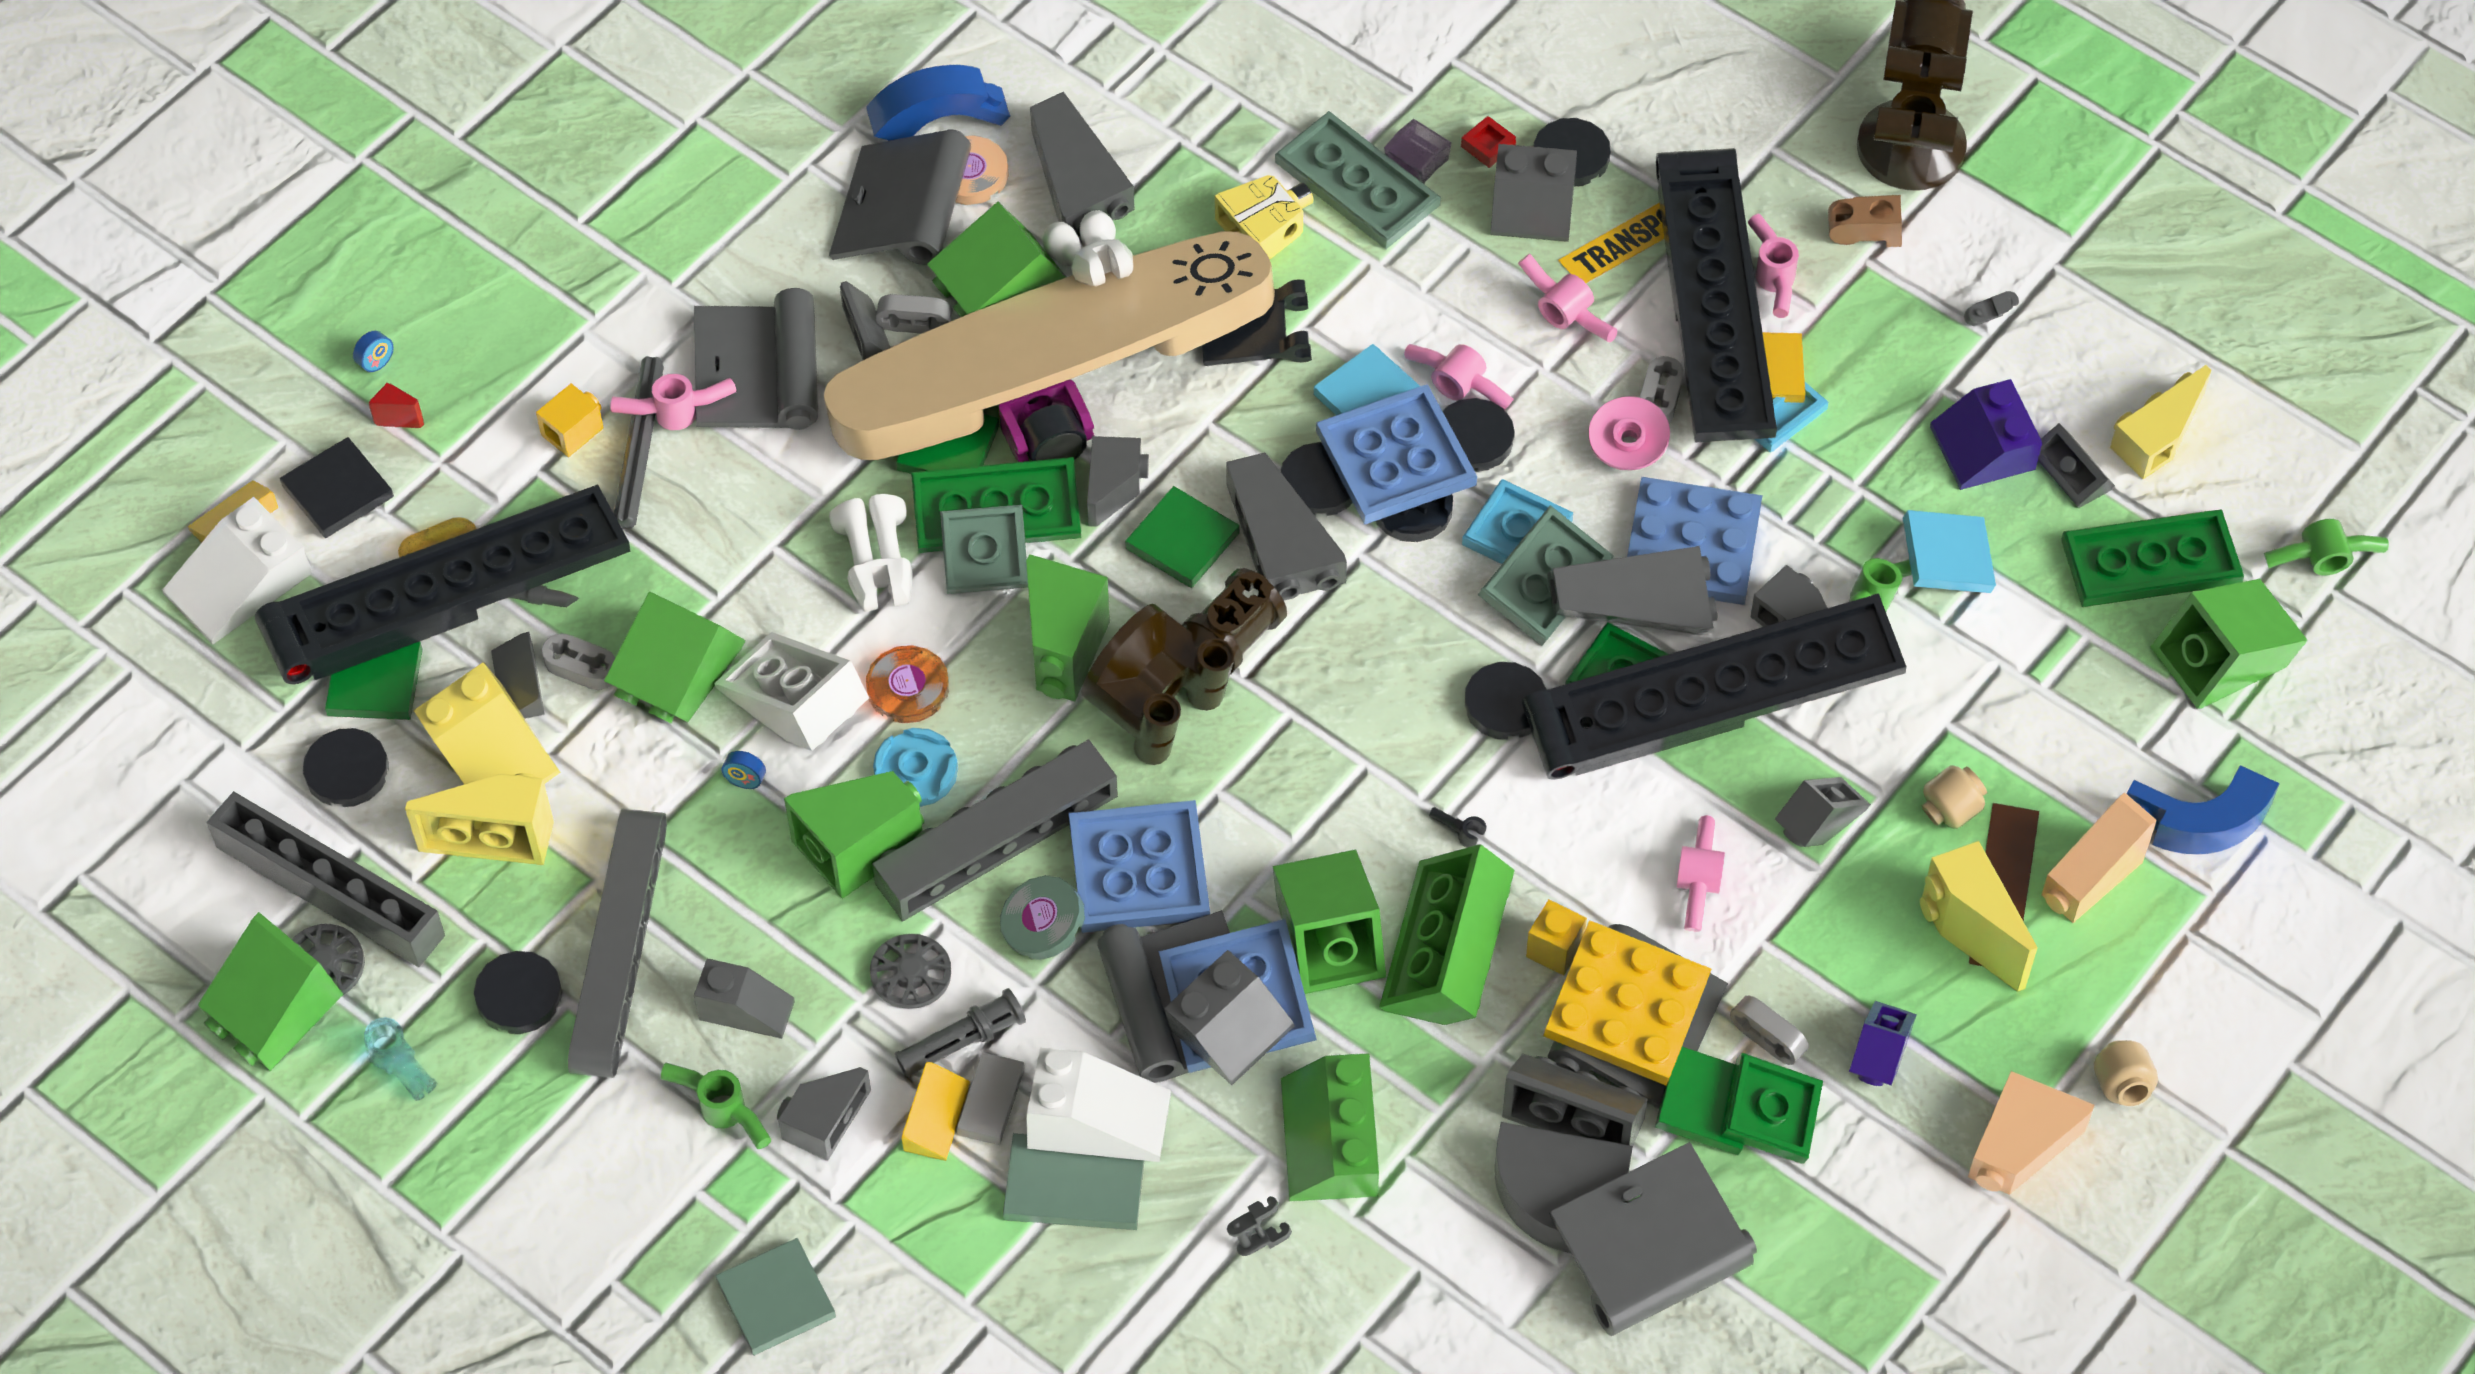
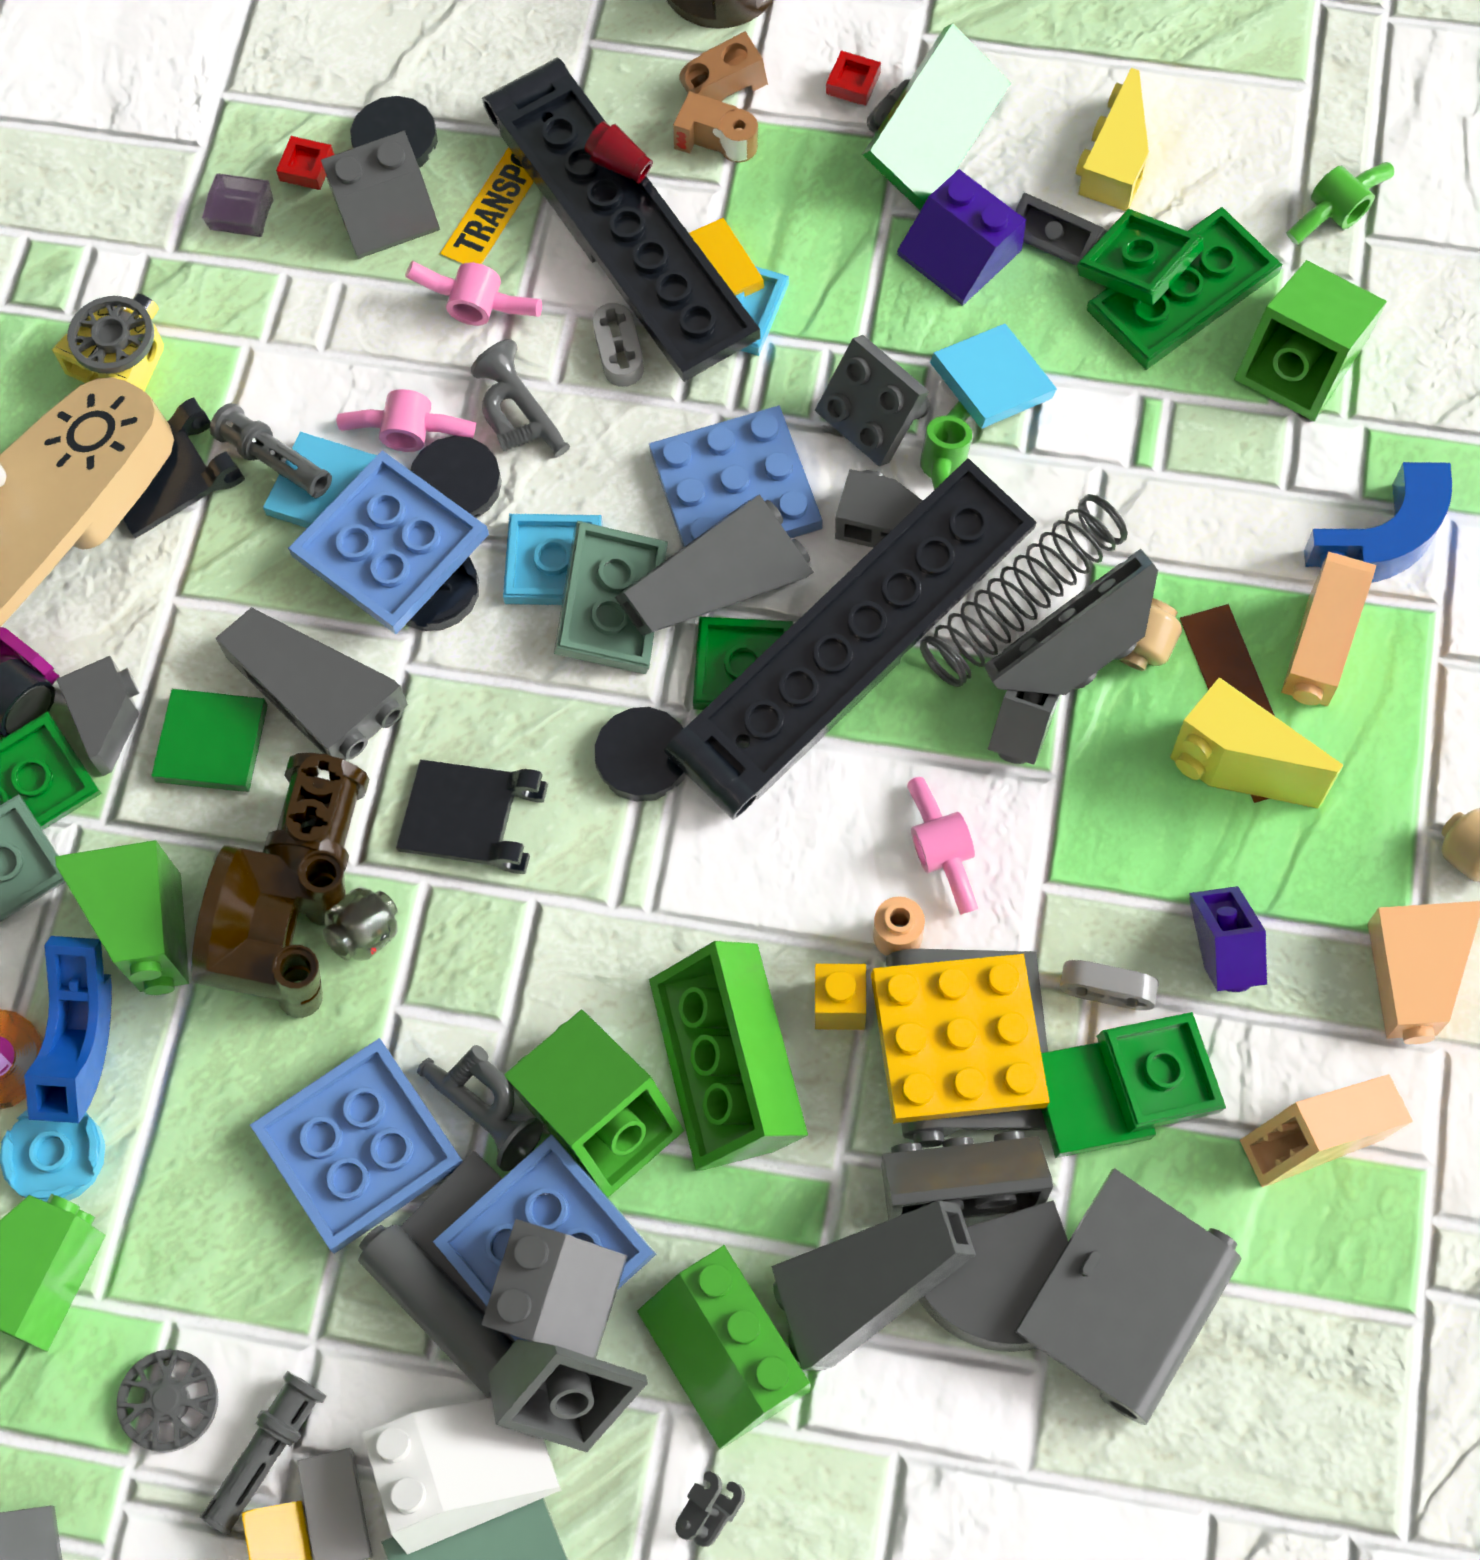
camera: 25 degrees left, 10 degrees up
dark grey brick [872,739,1118,922] -> none
sand green tile [1000,875,1085,960] -> none
sand green tile [1275,111,1441,249] -> none
black tile [1281,442,1353,516] -> none
black hand [1429,807,1487,848] -> none
bright pink dish [1589,396,1670,471] -> none
bright pink piece [1748,214,1799,318] -> none
none -> blue arch [24,936,112,1123]
none -> dark grey wheel [67,296,155,374]
none -> dark grey pin [210,403,332,498]
none -> clear smoke head [323,887,398,961]
none -> black flag [396,759,548,874]
none -> dark grey piece [417,1045,543,1171]
none -> dark grey piece [471,339,570,457]
none -> dark grey slope [488,1339,648,1452]
none -> dark red cone [584,121,653,183]
none -> medium nougat leg [673,91,758,163]
none -> dark grey slope [771,1201,976,1370]
none -> dark grey plate [814,335,930,467]
none -> red plate [826,50,881,106]
none -> tile [862,23,1012,211]
none -> light nougat brick [873,896,925,956]
none -> dark grey piece [920,494,1128,687]
none -> dark grey wedge [984,548,1158,695]
none -> green tile [1077,208,1204,306]
none -> light nougat slope [1240,1074,1413,1188]

